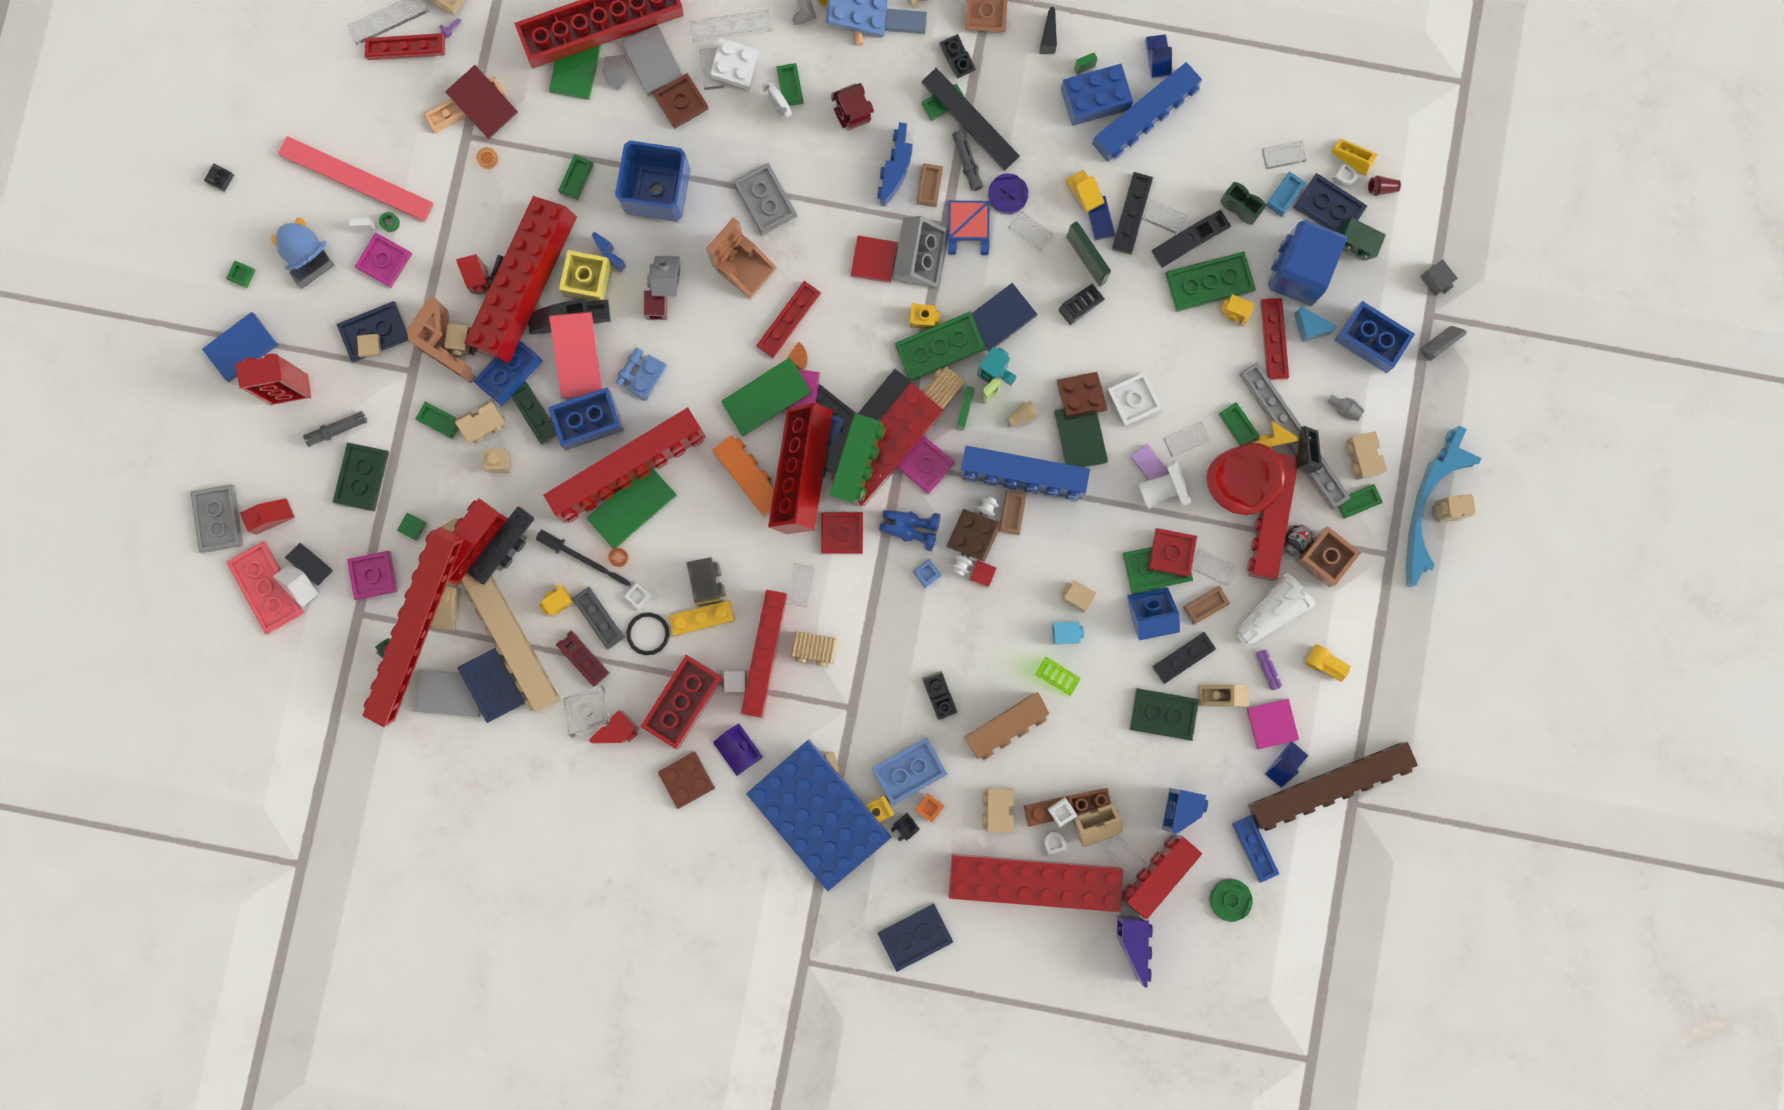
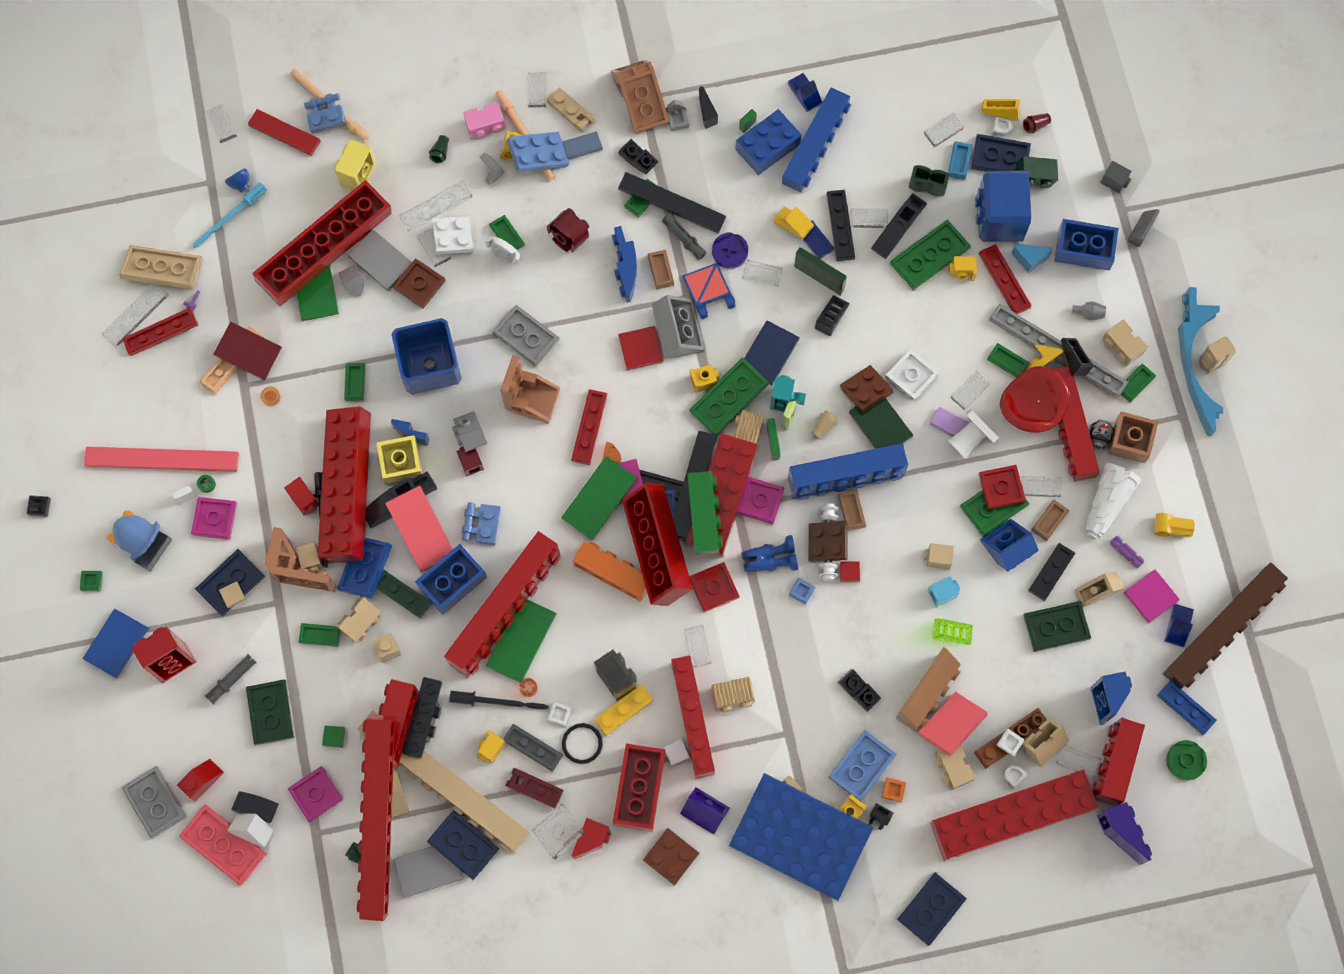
camera: 20 degrees left, 10 degrees down
none -> light grey tile [666,100,689,131]
none -> coral tile [918,692,987,756]

